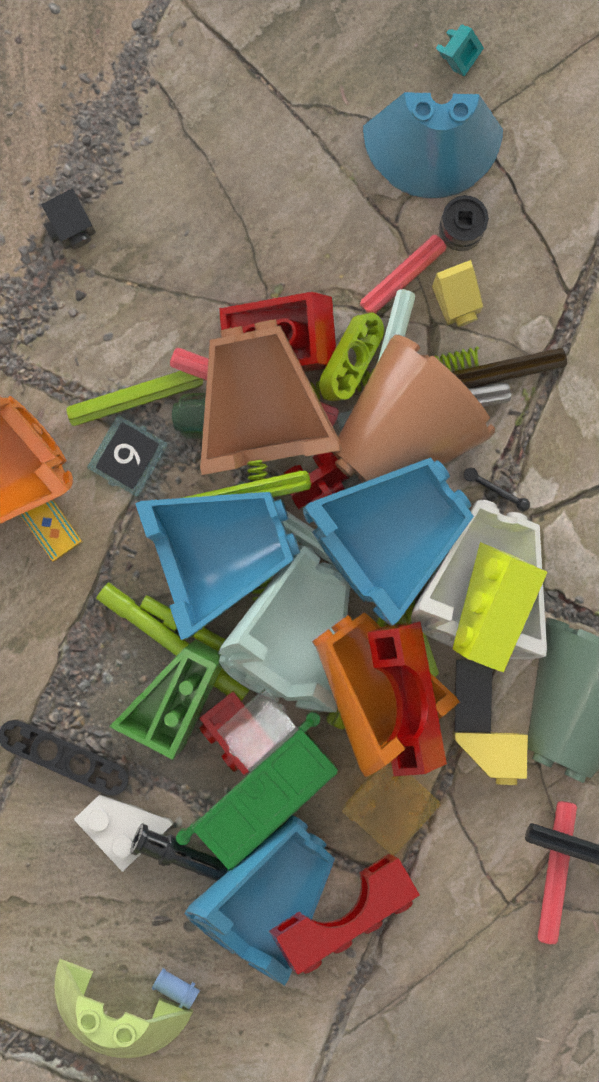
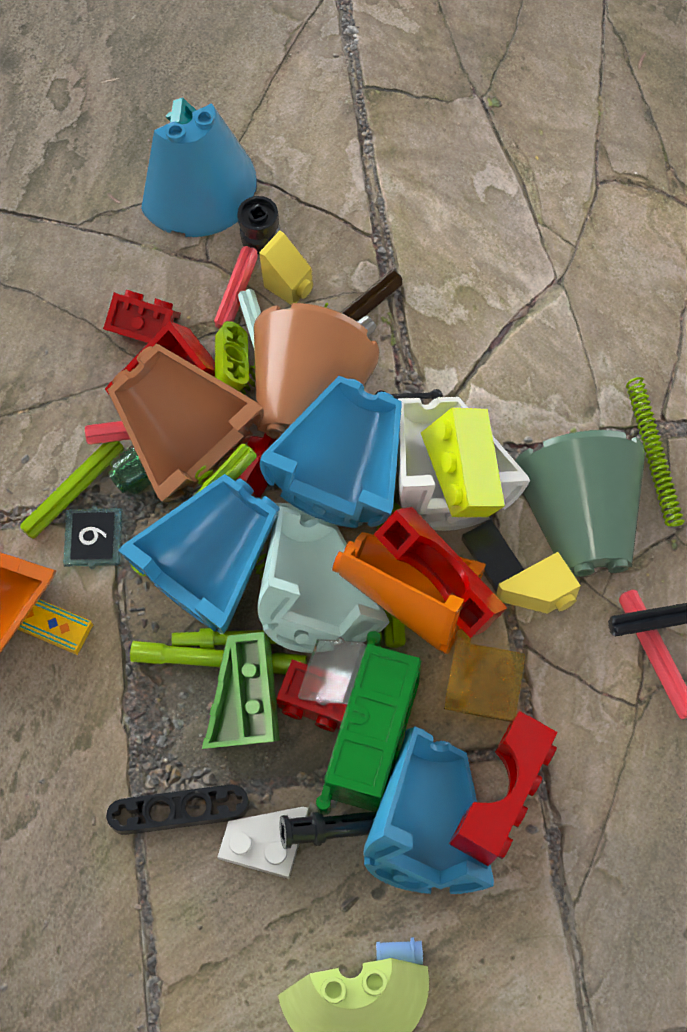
camera: 30 degrees left, 20 degrees down
none -> red bracket [103,289,181,343]

